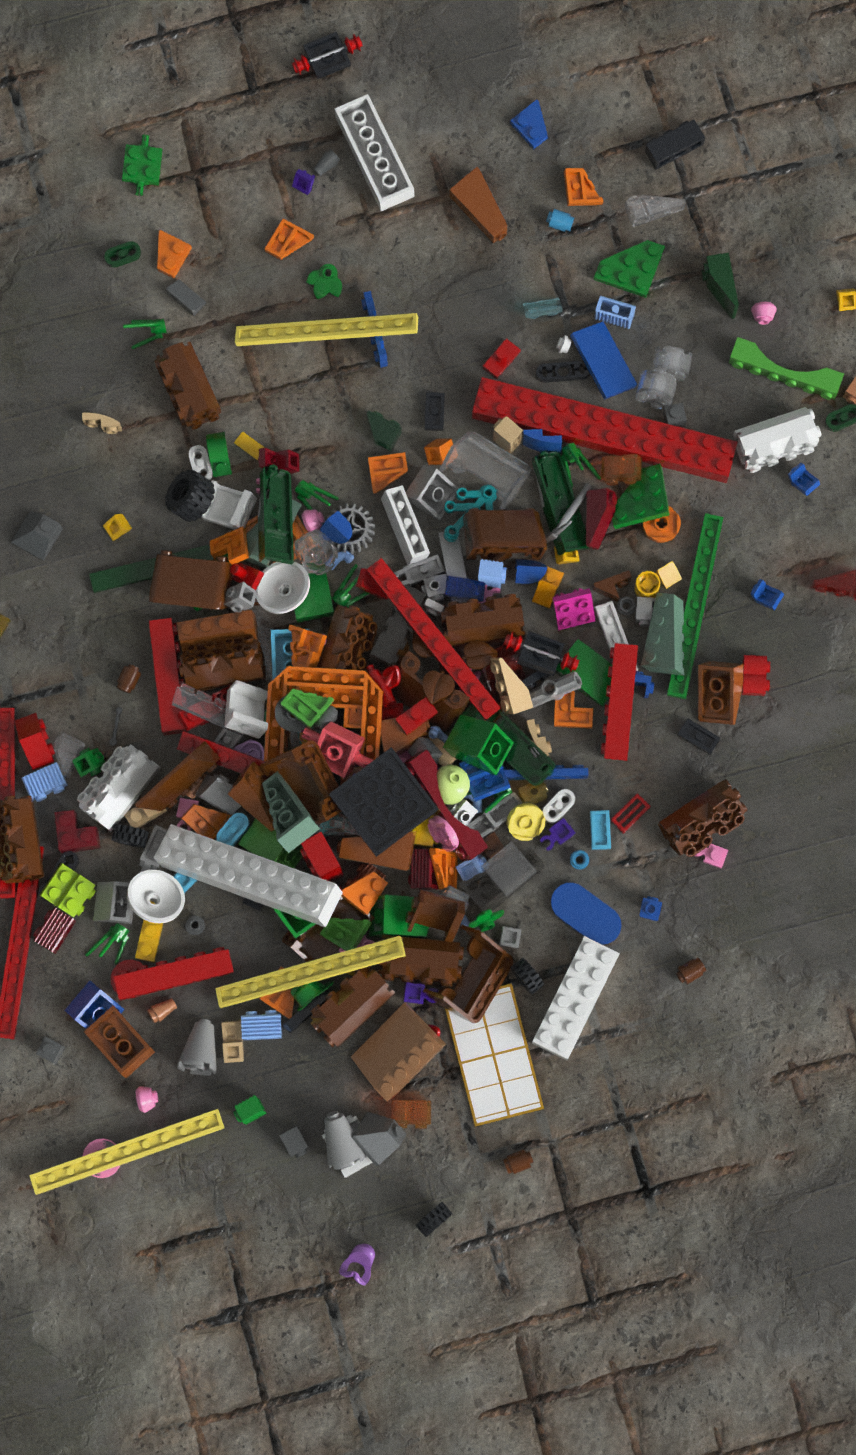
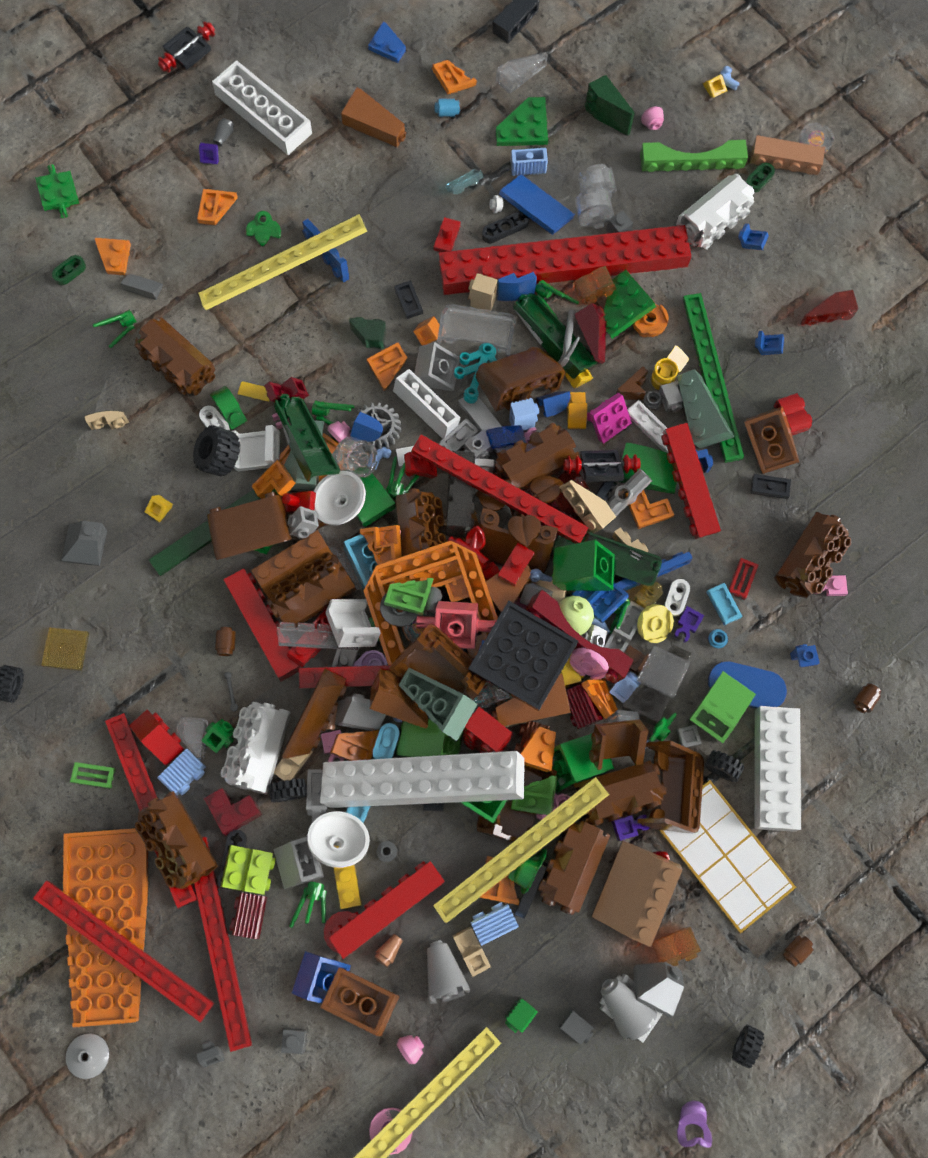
camera: 30 degrees left, 5 degrees down
none -> white tile [396,446,413,469]
none -> bright green slope [689,671,756,743]

